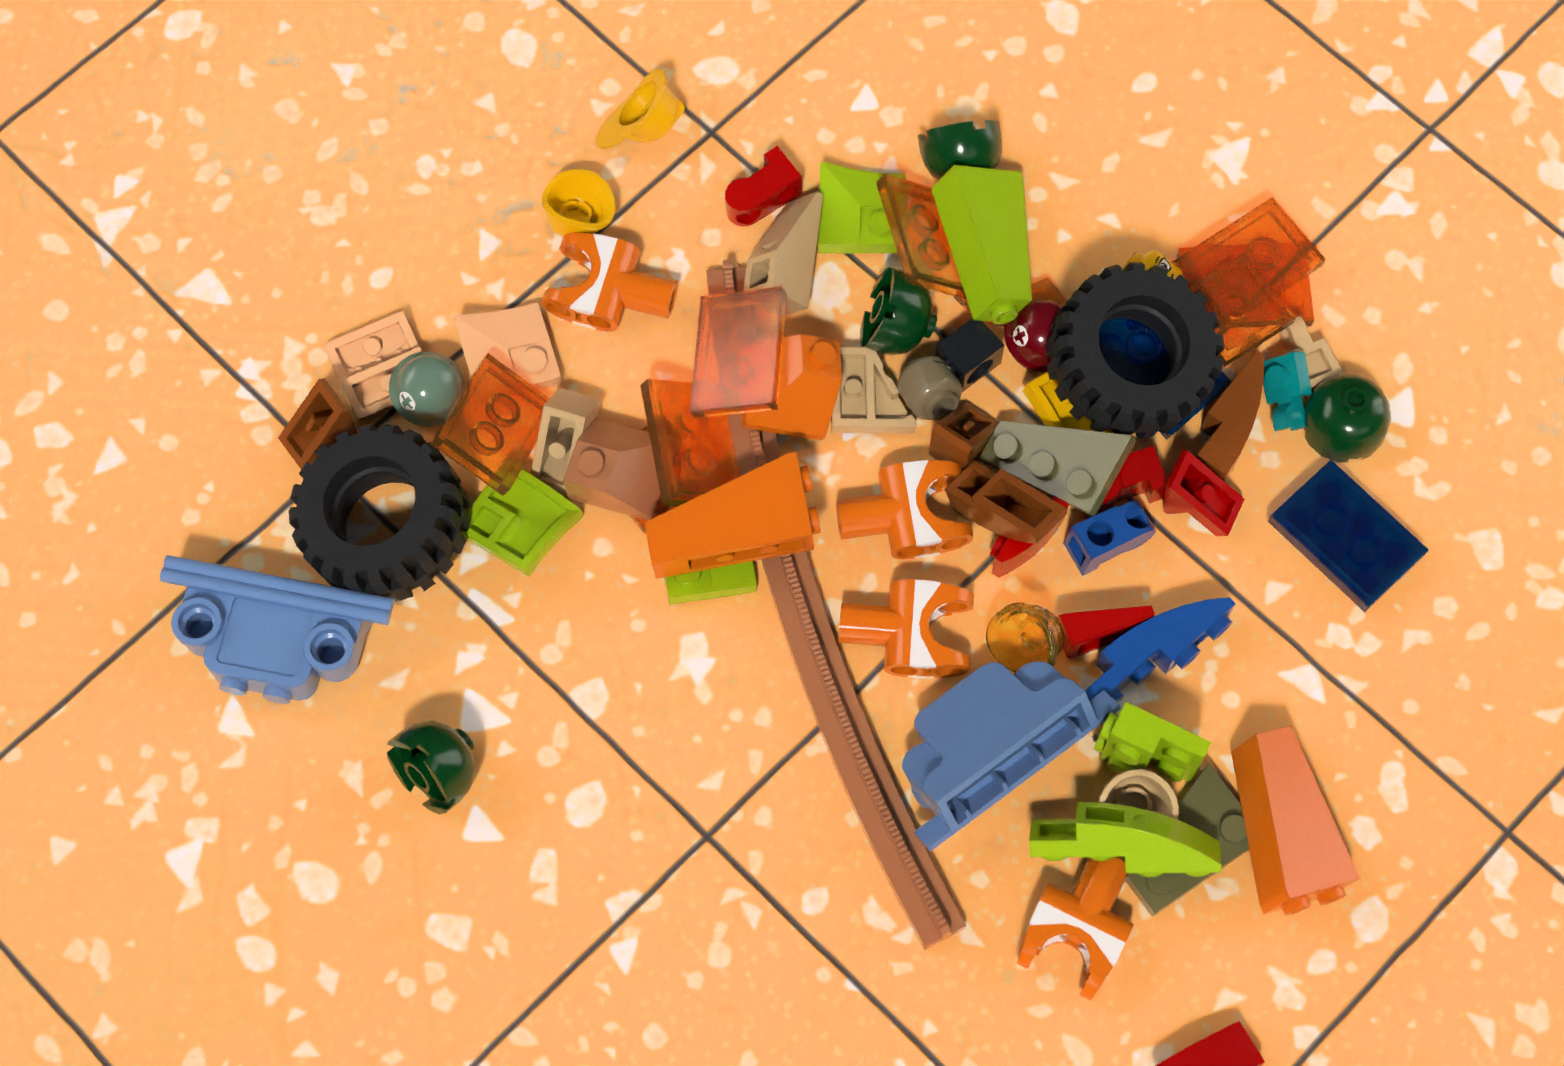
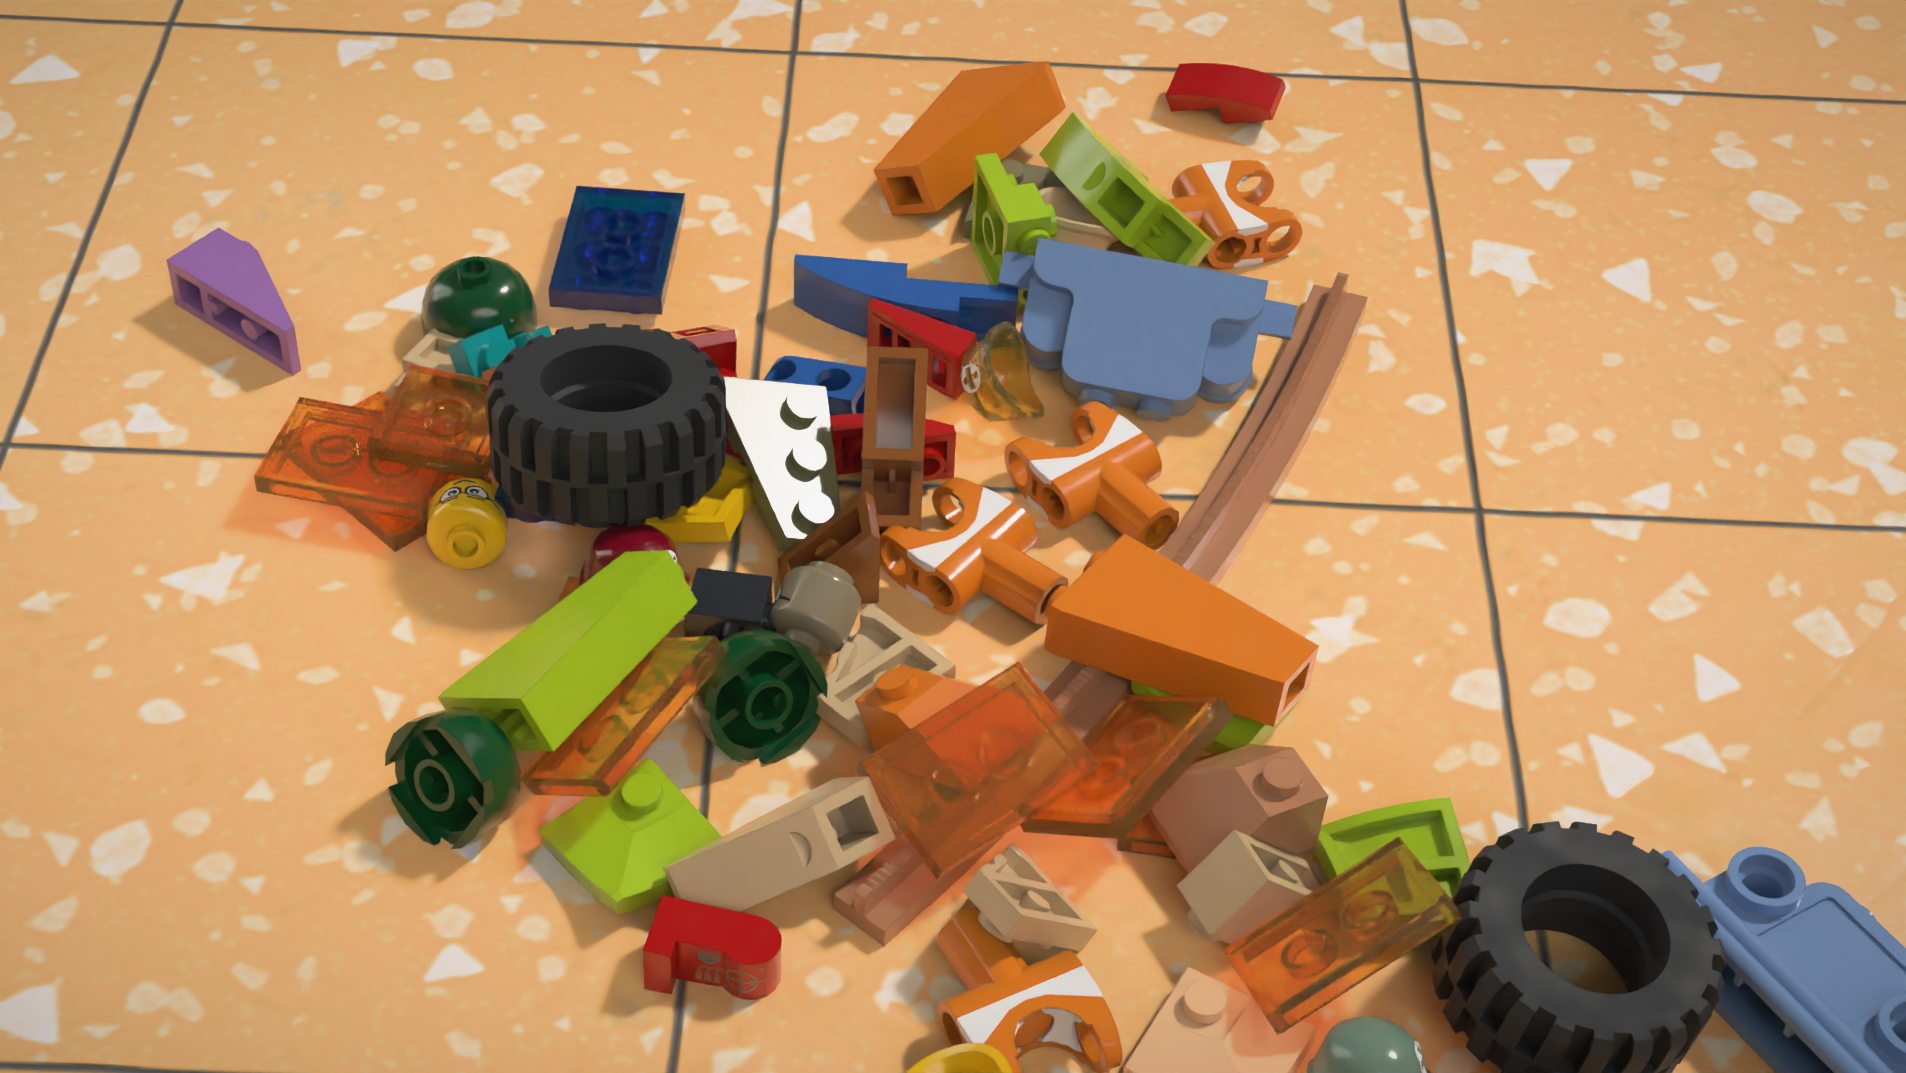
camera: 135 degrees left, 25 degrees down
dark green cylinder [387,720,476,814] -> none
none -> medium lavender slope [166,227,301,376]
none -> tan wing [963,843,1098,951]

